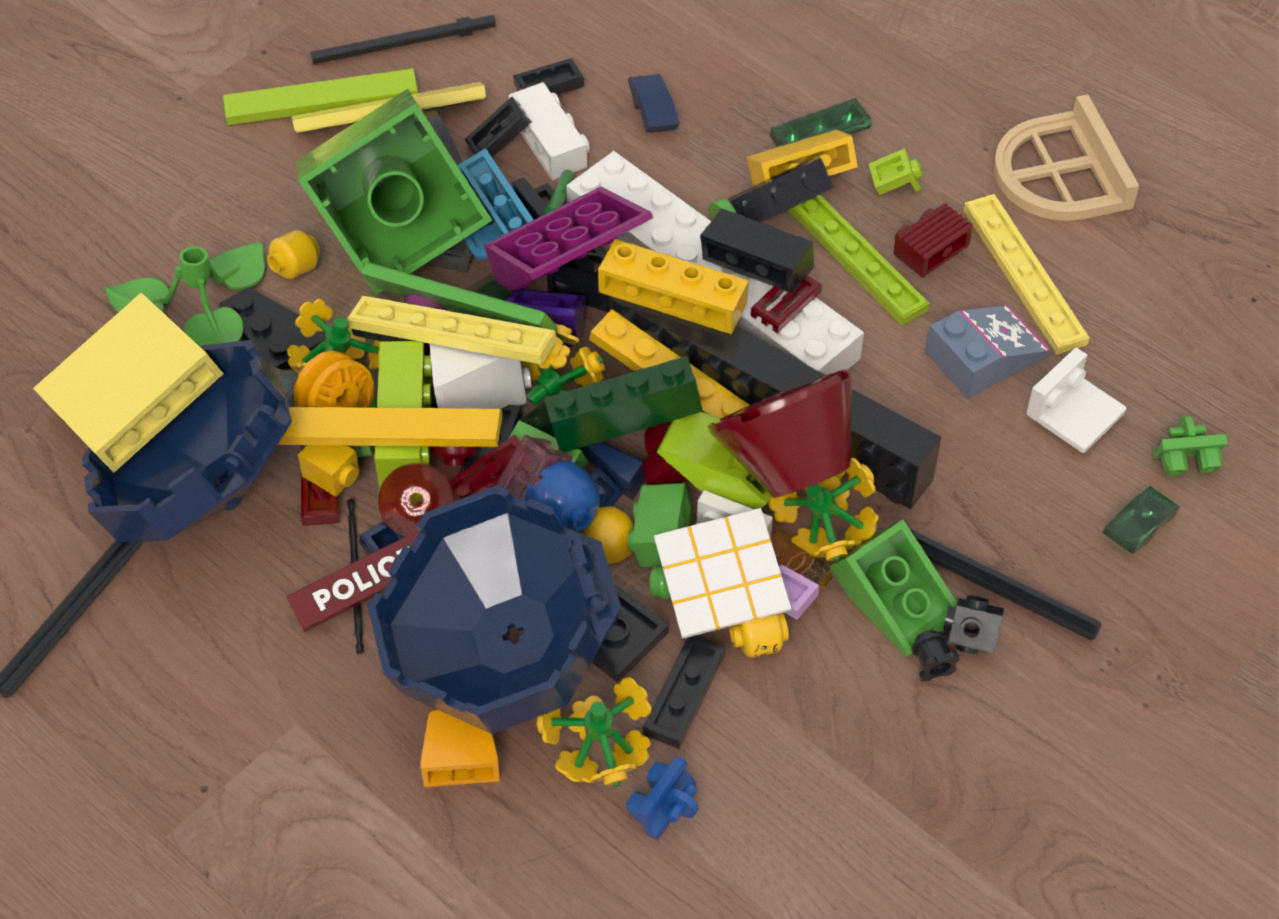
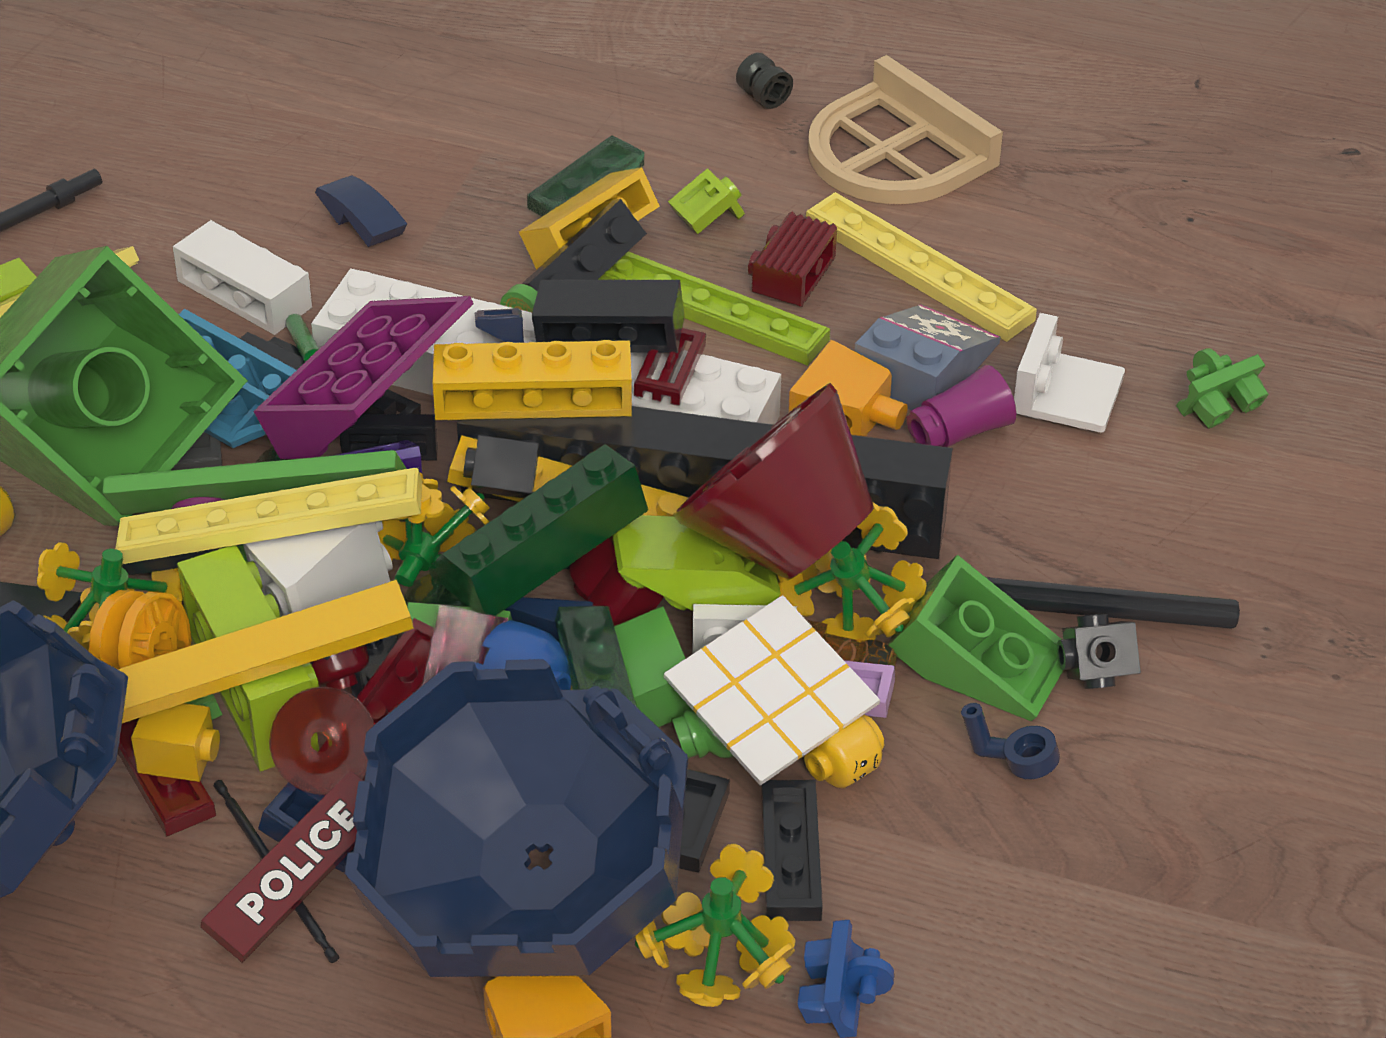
camera: 25 degrees left, 10 degrees down
black tile [464,97,532,157] -> none
black plate [513,58,584,95] -> none
black brick [911,630,960,681] -> none
clear green slope [1102,486,1180,554] -> none
none -> black brick [463,435,539,499]
none -> dark blue slope [475,308,524,343]
none -> clear green plate [555,606,636,706]
none -> pearl dark grey wheel [736,53,793,109]
none -> light orange torso [789,340,908,437]
none -> magenta plant [906,365,1017,447]
none -> dark blue plate [961,703,1060,779]

